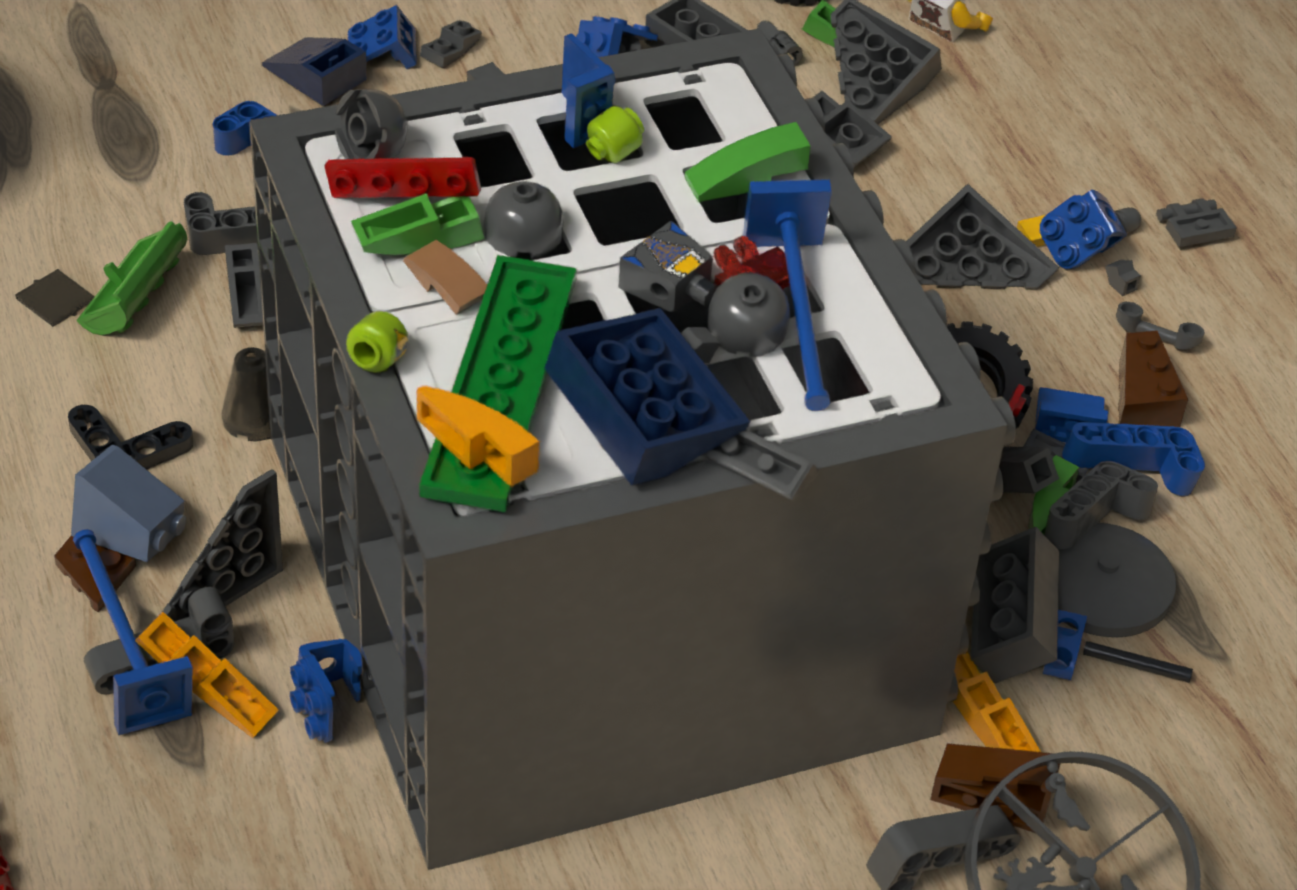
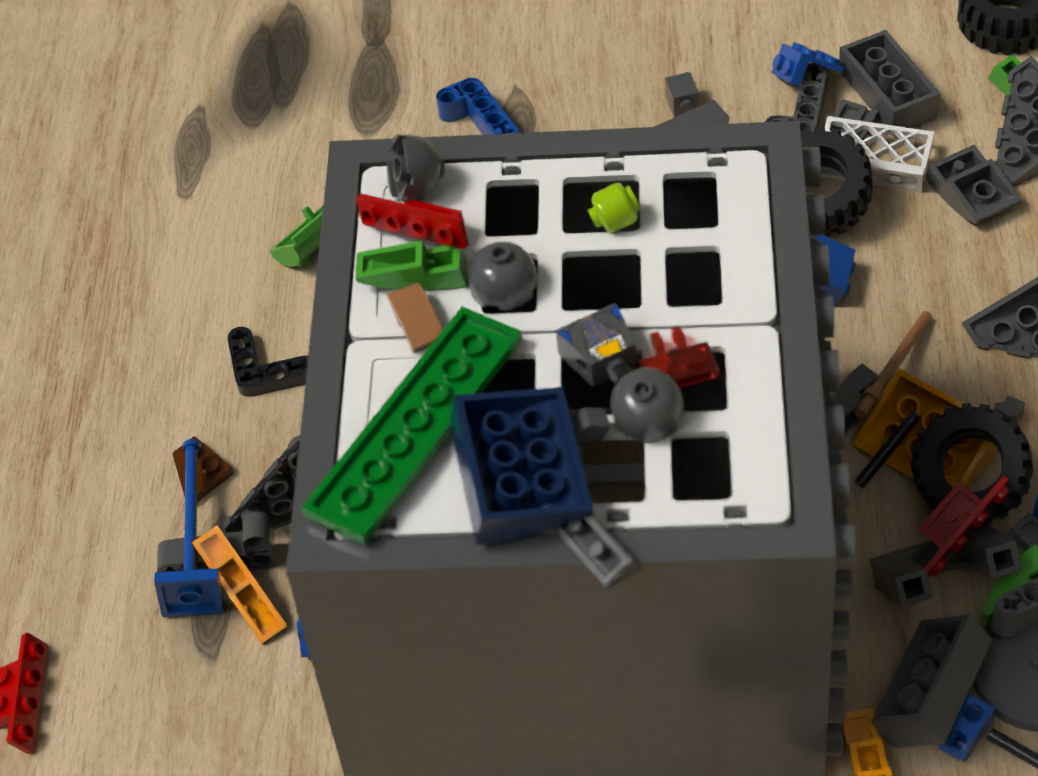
camera: 30 degrees right, 5 degrees up
clear smoke piece [15,269,95,327] -> none
sand blue slope [71,445,186,562] -> none
dark blue slope [262,37,367,106] -> none
lime head [346,311,409,373] -> none
blue bracket [348,5,417,69] -> none
light orange slope [416,385,540,487] -> none
dark grey slope [420,20,482,68] -> none
blue bracket [562,33,616,148] -> none
bright green slope [685,122,811,202] -> none
blue tile [743,180,832,411] -> none
dark grey hinge [757,20,803,66] -> none

